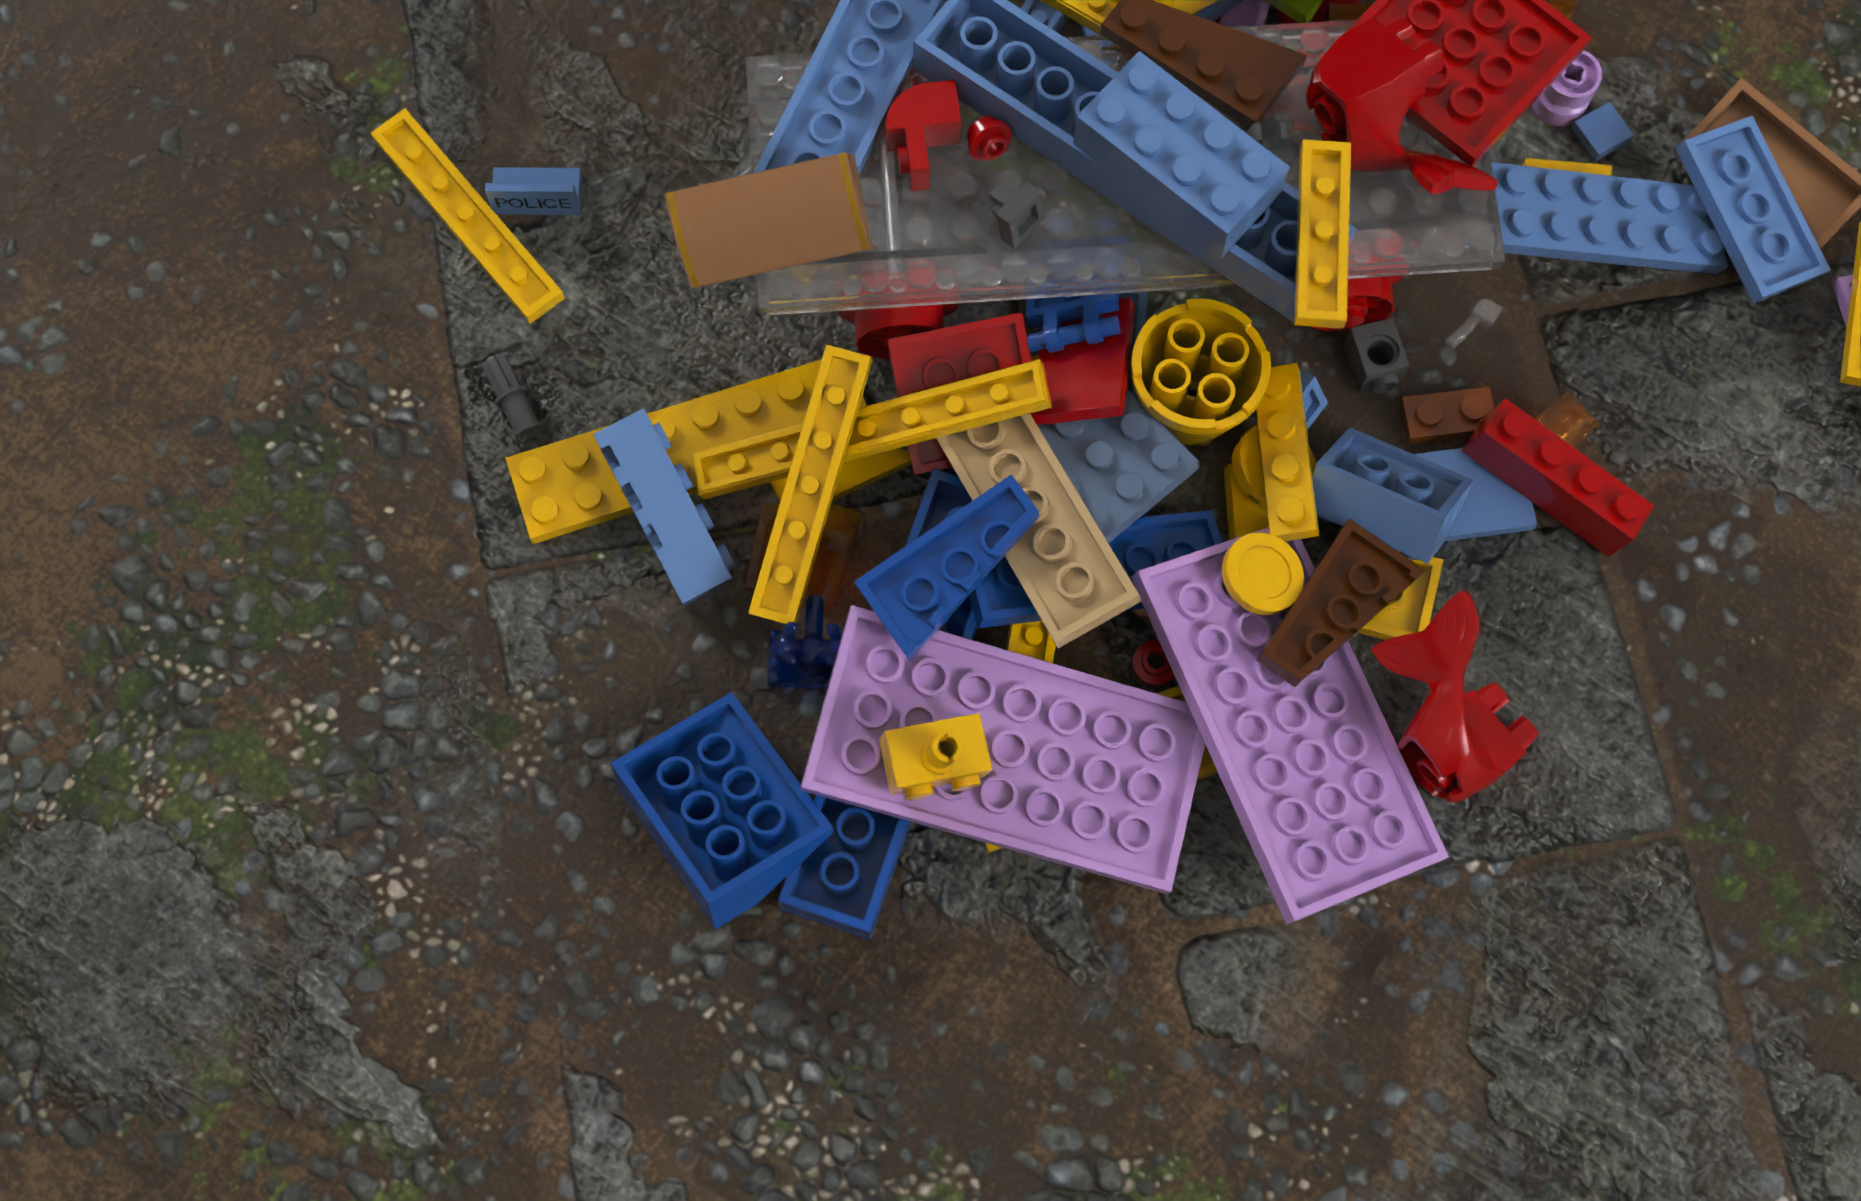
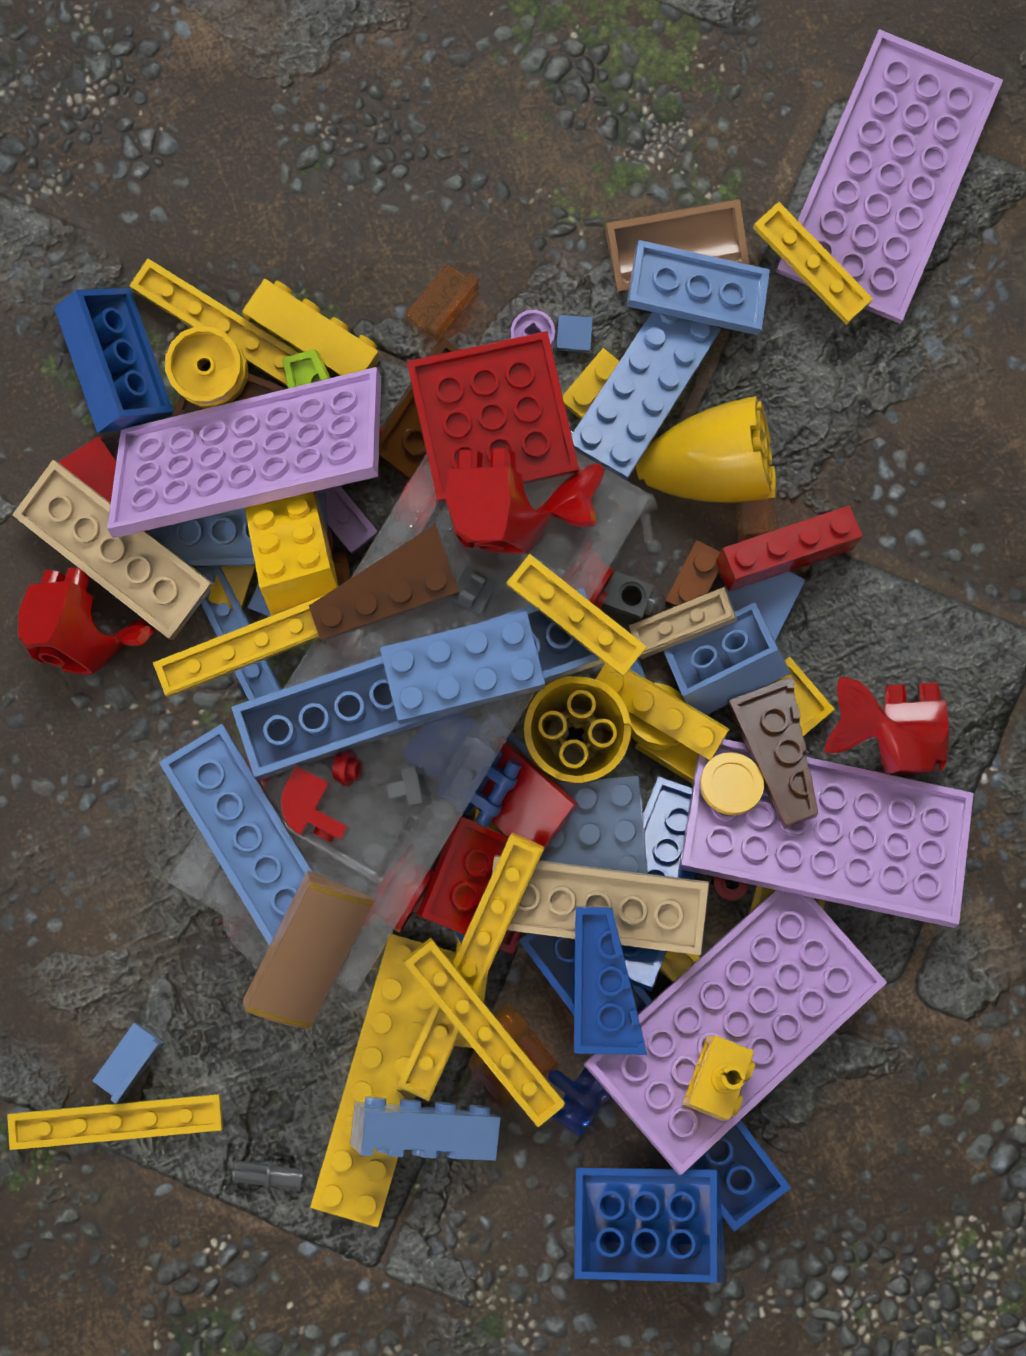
camera: 55 degrees left, 10 degrees up
none -> tan tile [629,587,737,659]
none -> yellow cylinder [636,396,776,503]

